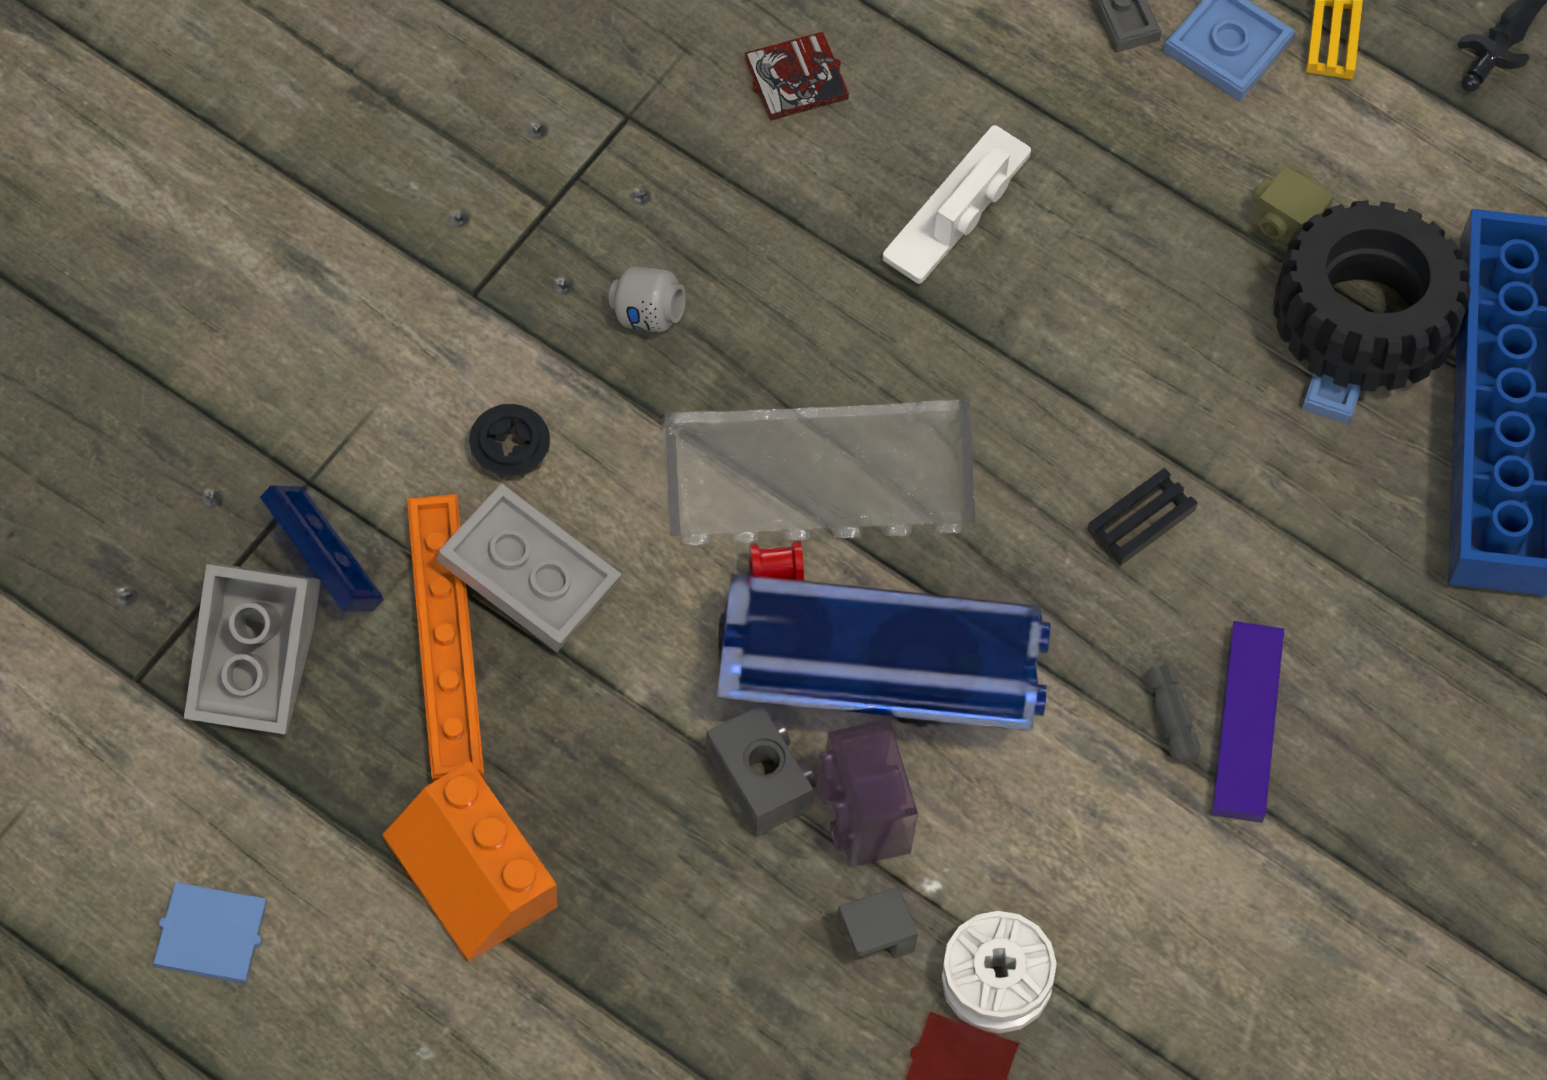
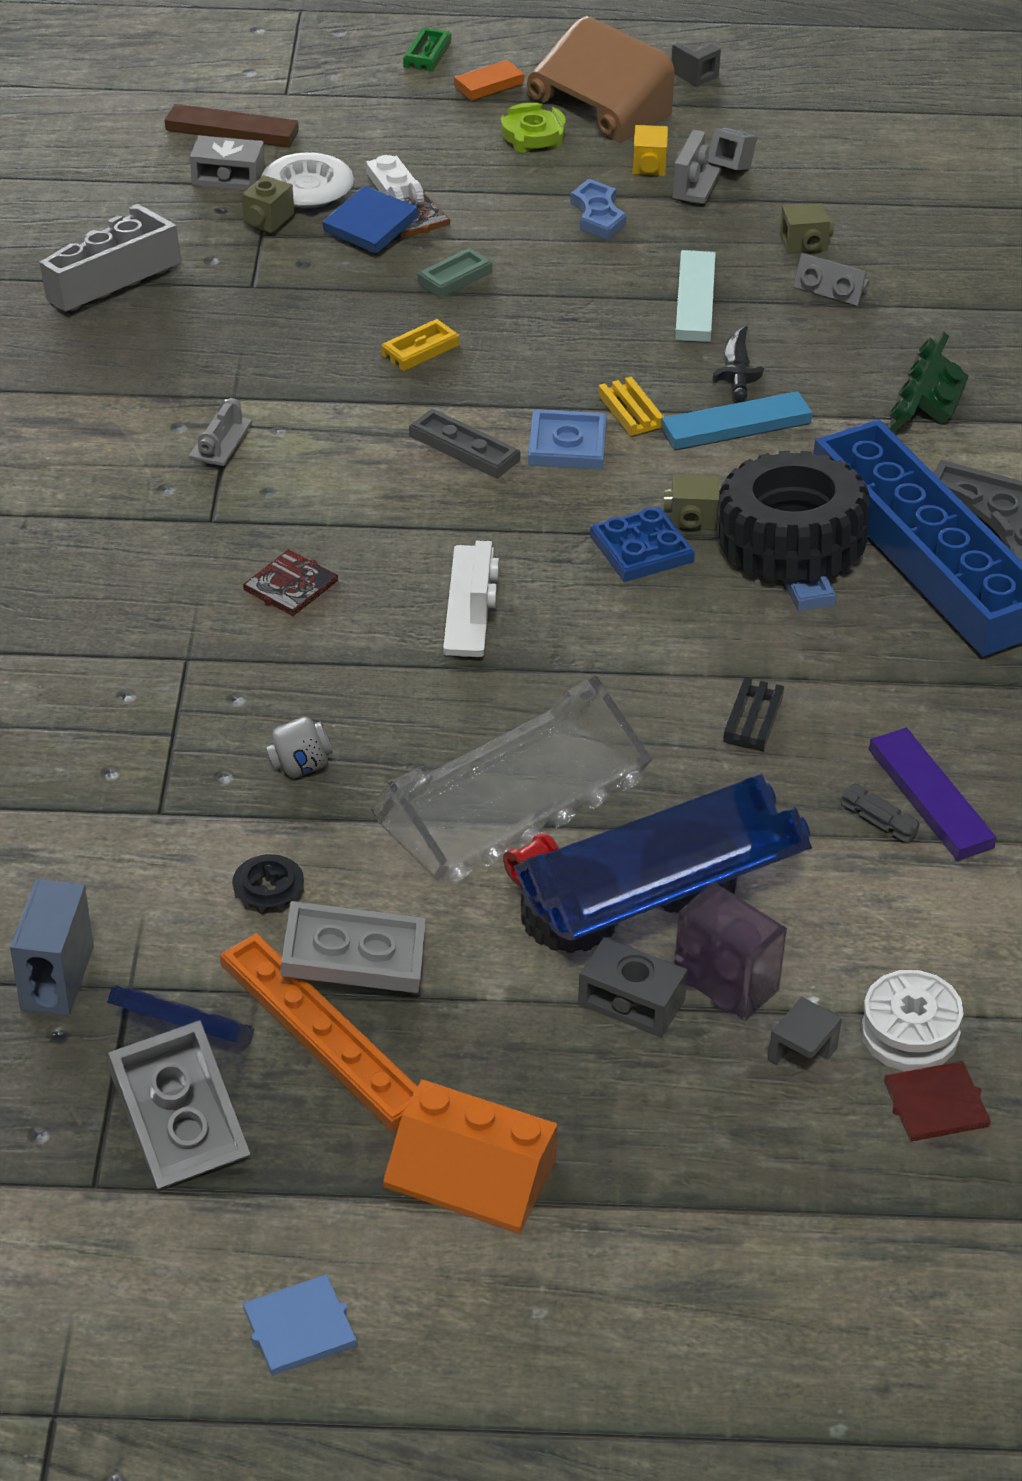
camera: 30 degrees left, 20 degrees down
none -> sand blue piece [10,879,94,1016]
none -> blue tile [590,506,695,582]
none -> dark azure tile [661,391,813,450]

